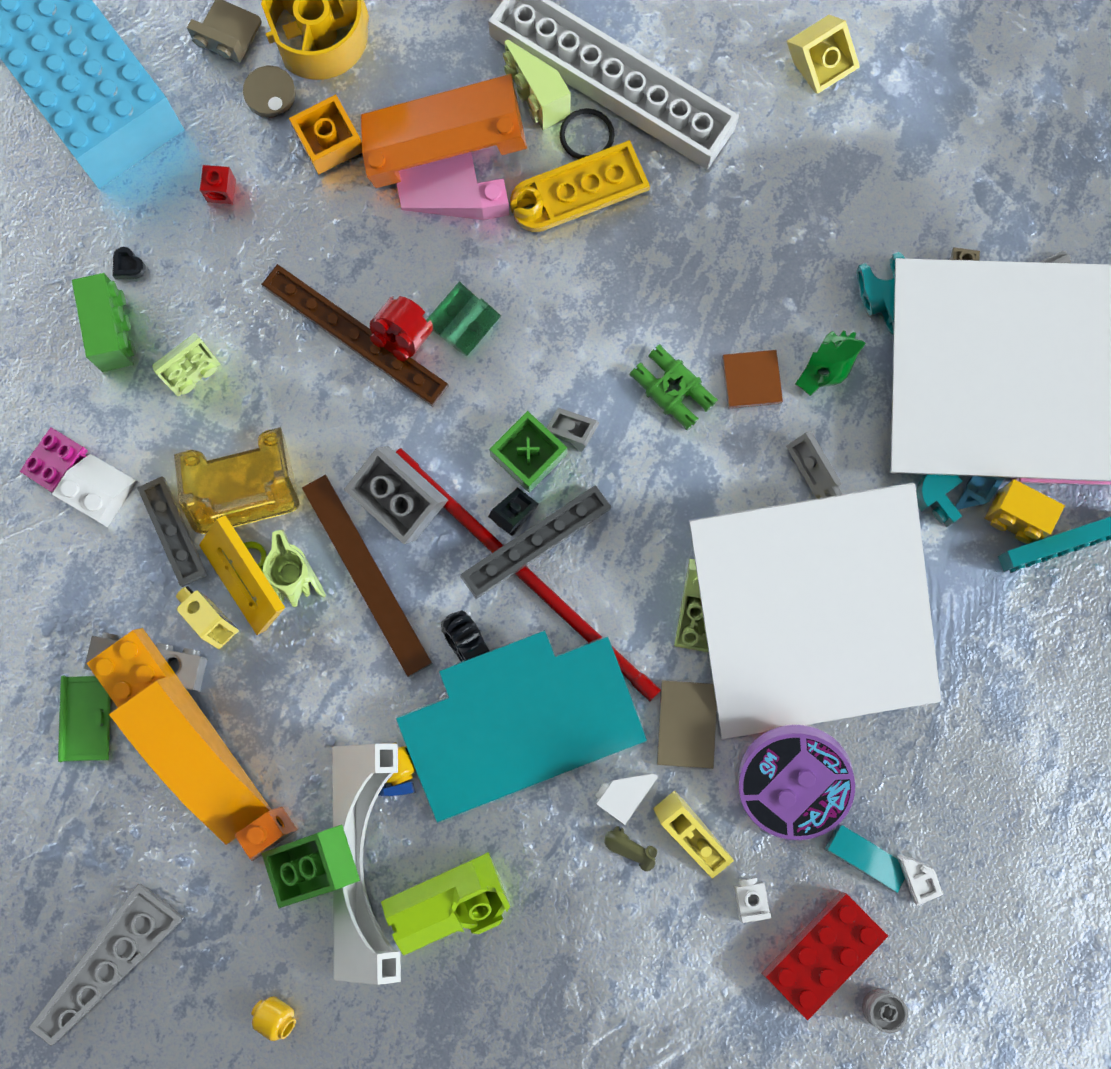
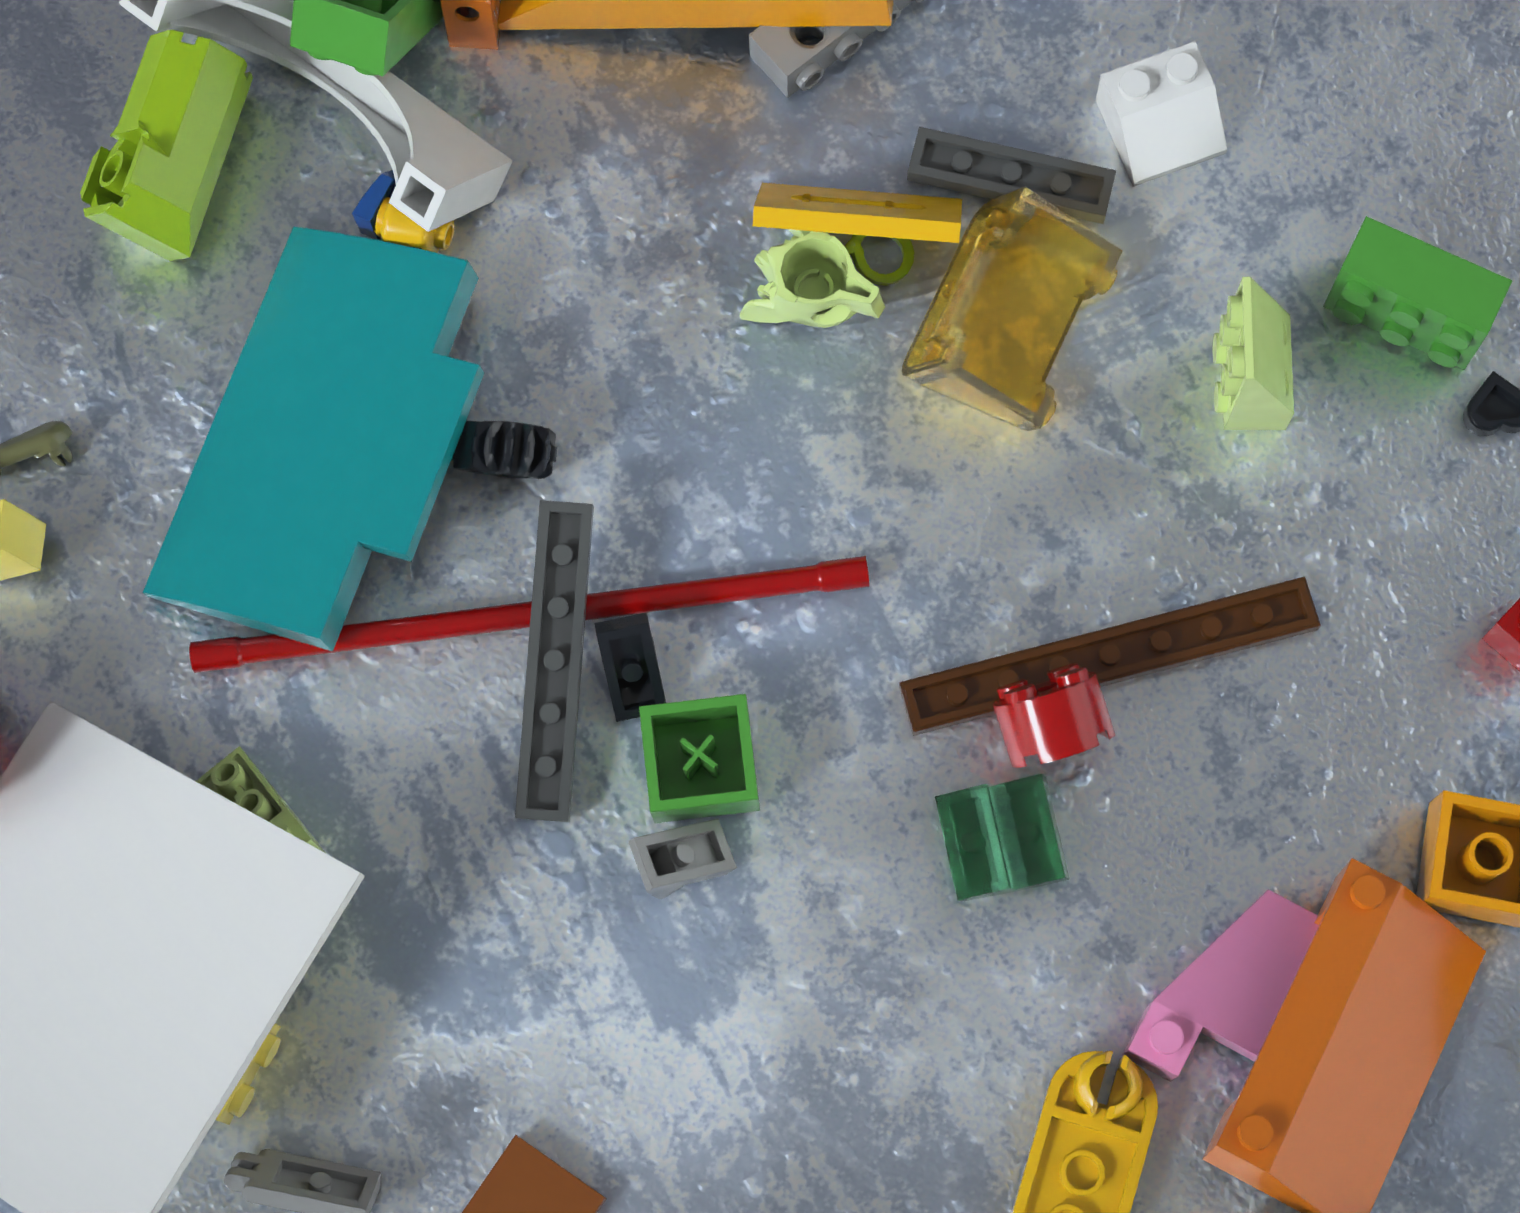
camera: 135 degrees right, 5 degrees down
dark pink hinge [20,427,88,493] -> none
light yellow torso [176,586,240,649] -> none
reddish brown tile [302,474,433,678] -> none
light grey brick [344,446,448,544] -> none
white slope [594,773,658,825] -> none
bright green pin [629,344,718,431] -> none
dark tan tile [657,680,717,769] -> none

